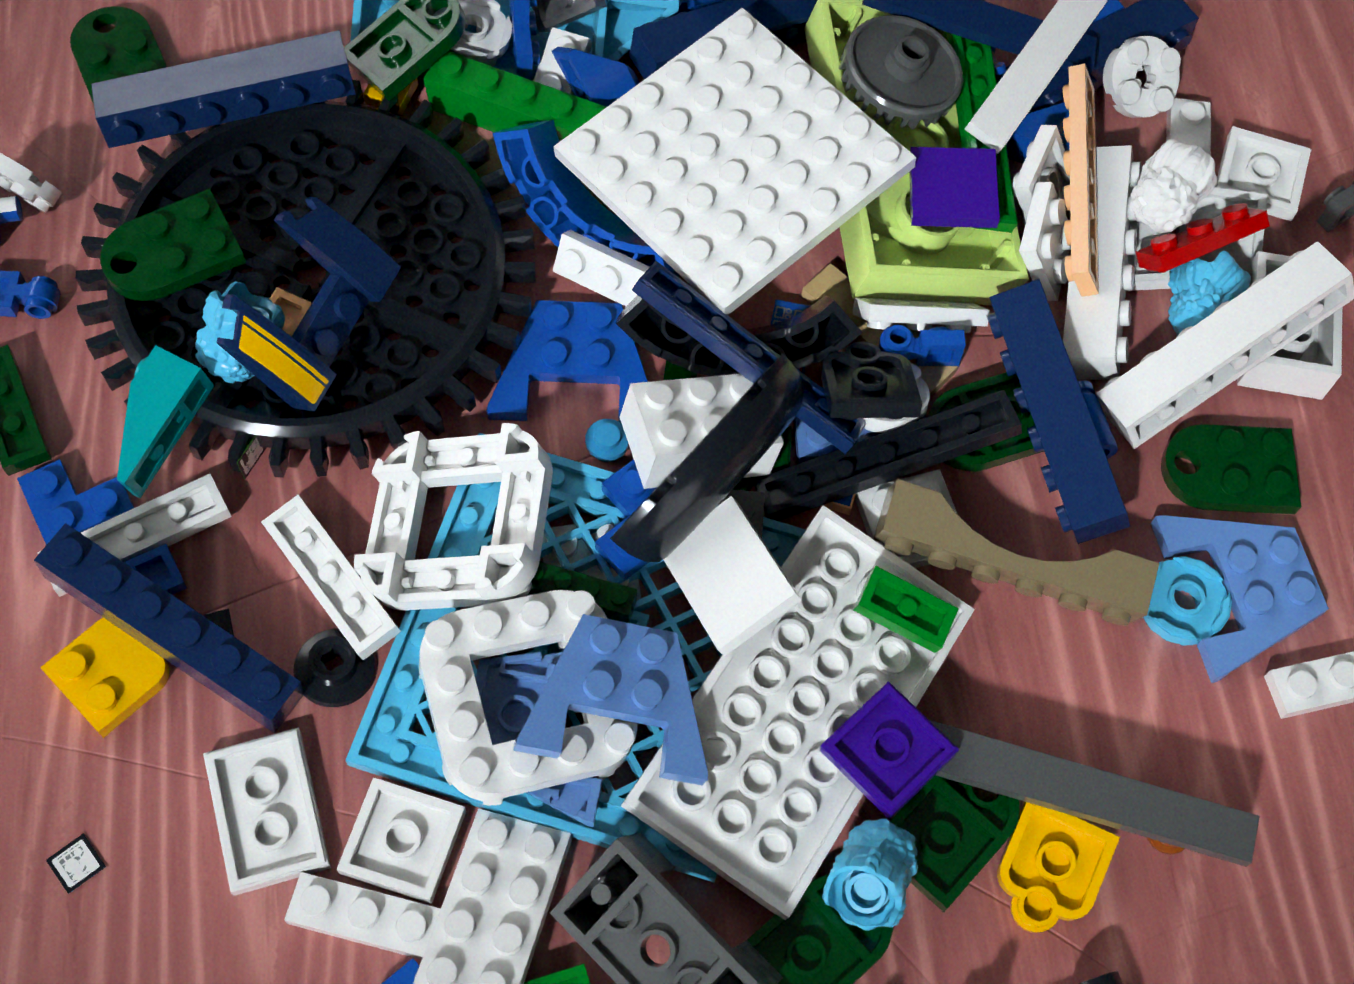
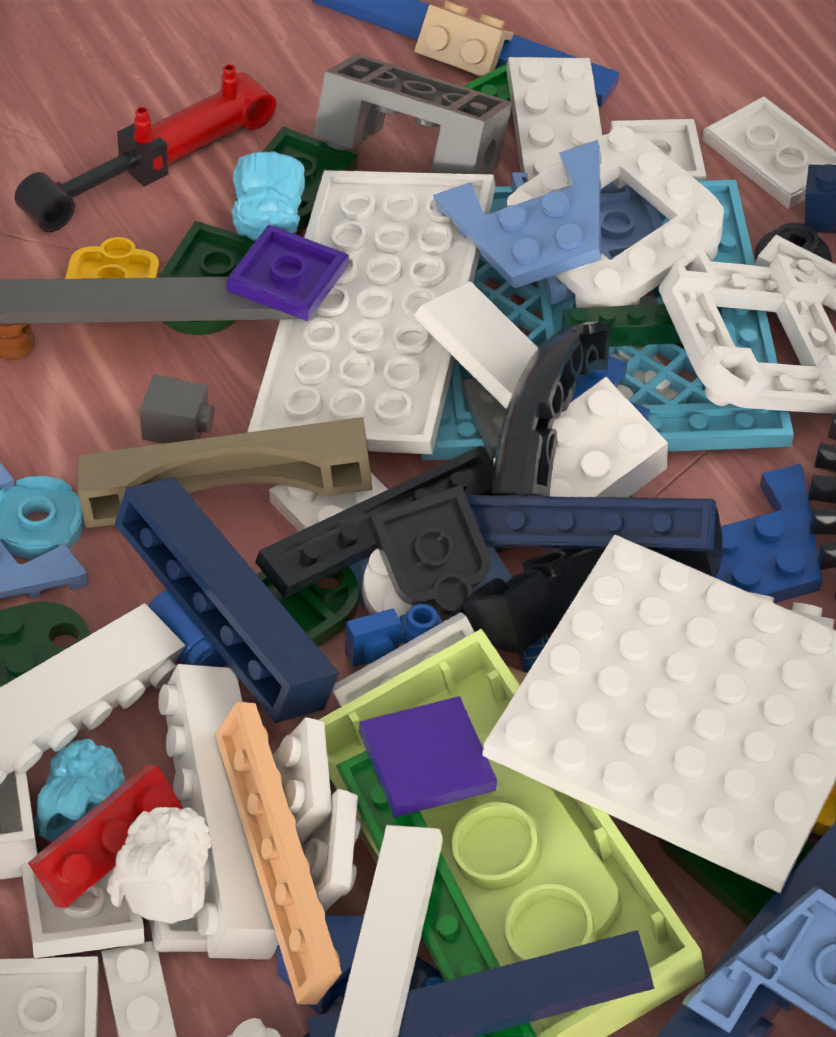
camera: 160 degrees right, 15 degrees down
white plate [284,872,441,960] -> none
dark azure plate [585,419,629,462] -> none
dark grey wheel [839,15,963,130] -> none
green plate [853,566,958,653] -> none
none -> dark grey brick [140,375,215,444]

